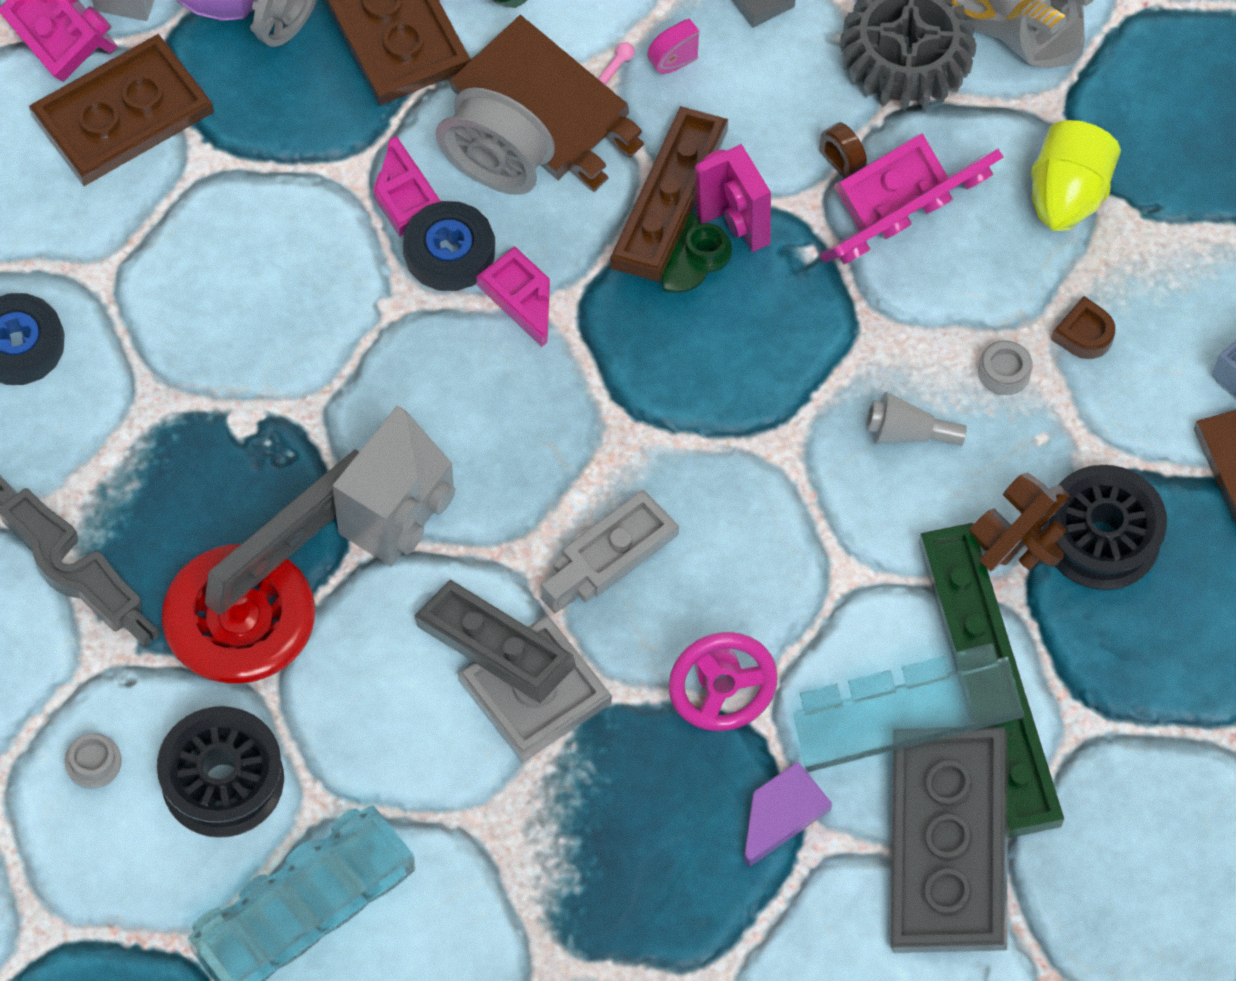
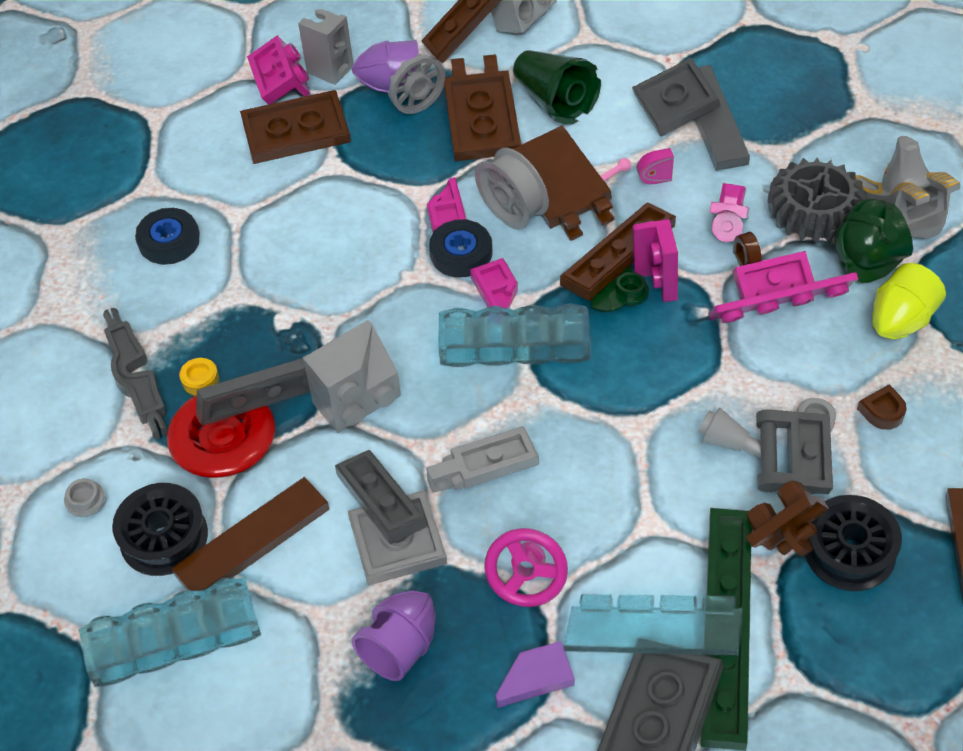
camera: 25 degrees right, 10 degrees down
none -> reddish brown tile [171,477,330,603]
none -> yellow tile [179,358,219,395]
none -> medium lavender helmet [351,590,436,681]
none -> clear light blue brick [438,303,591,367]
none -> hips [710,183,750,242]
none -> dark grey plate [756,409,833,494]
none -> dark green helmet [835,199,914,284]

